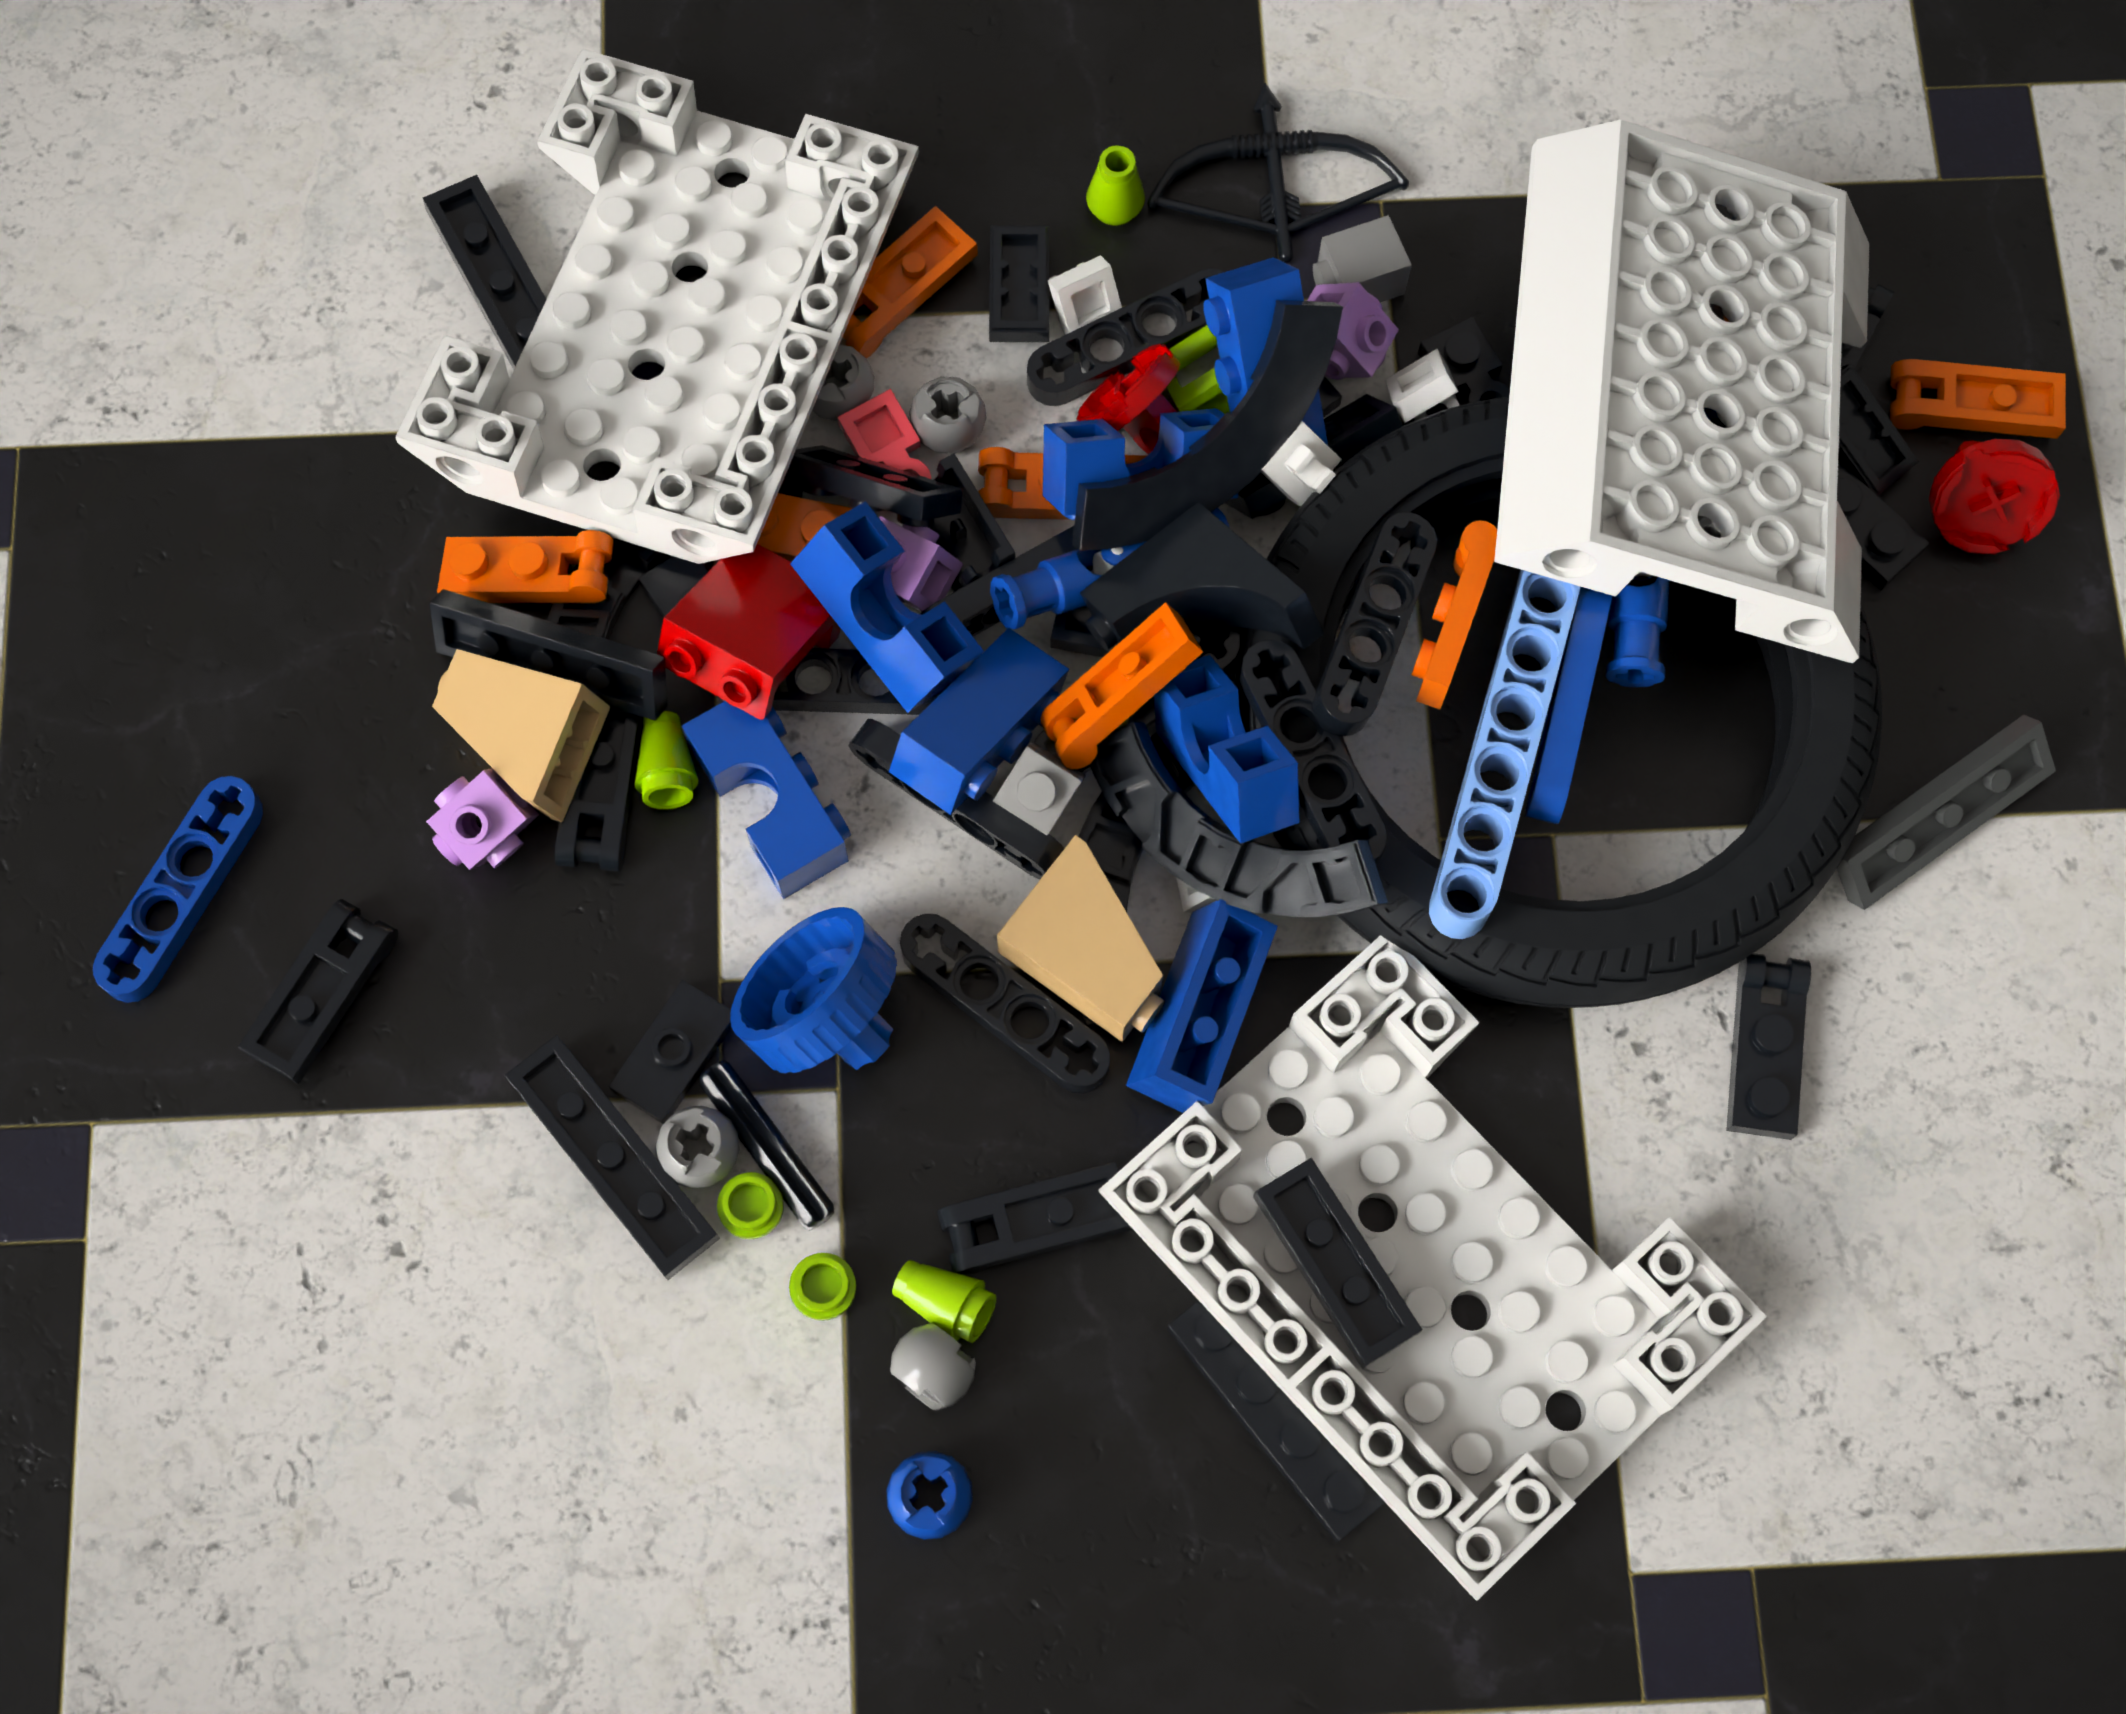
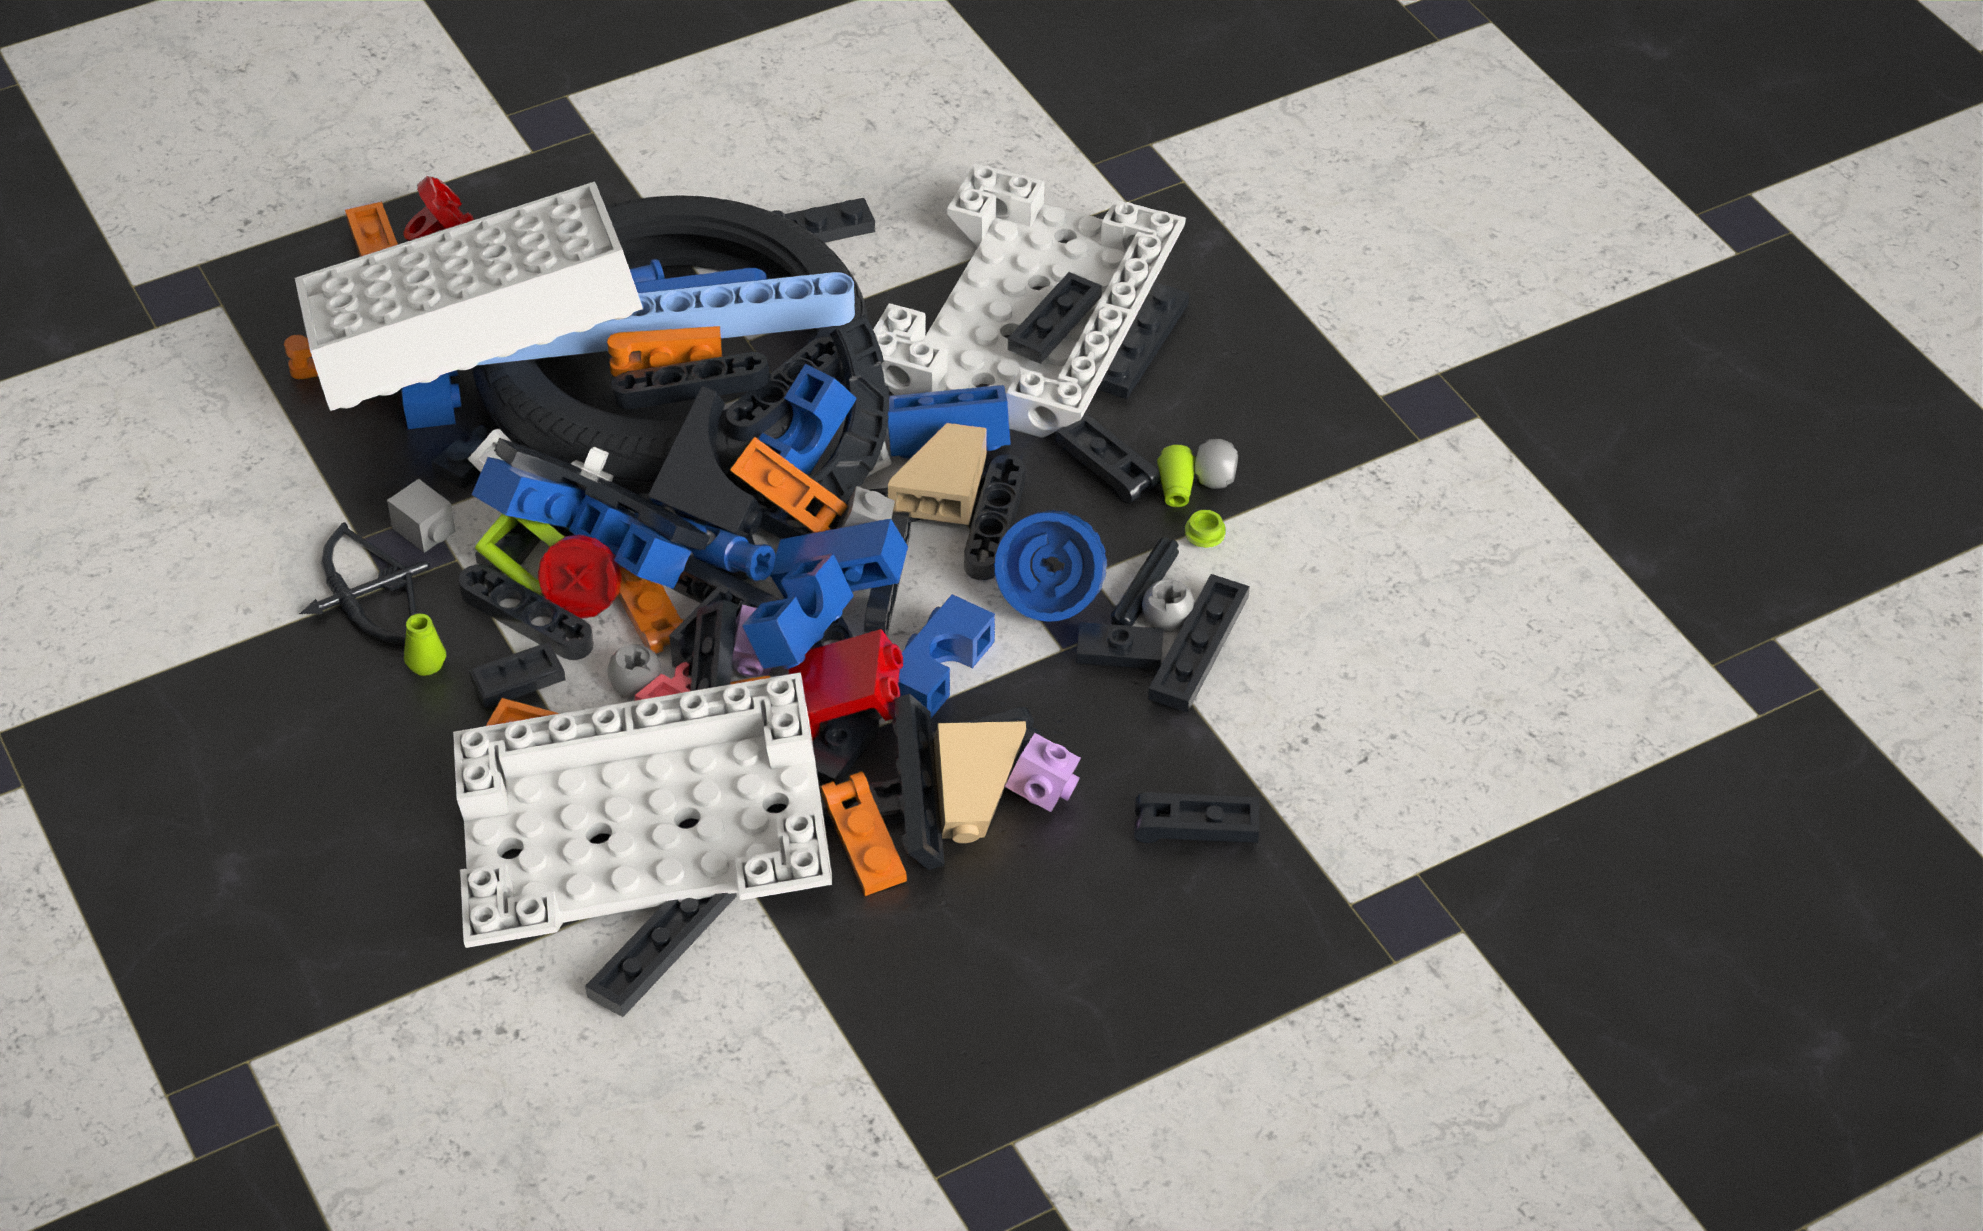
camera: 115 degrees left, 25 degrees down
blue beam [93,776,263,1003] -> none
lime cone [635,711,698,809] -> none
lime plate [717,1172,784,1239] -> none
blue piece [886,1451,973,1540] -> none
white tile [1048,255,1122,334] -> none
lavender brick [1307,282,1399,380] -> none
dark grey plate [1837,714,2056,910] -> none

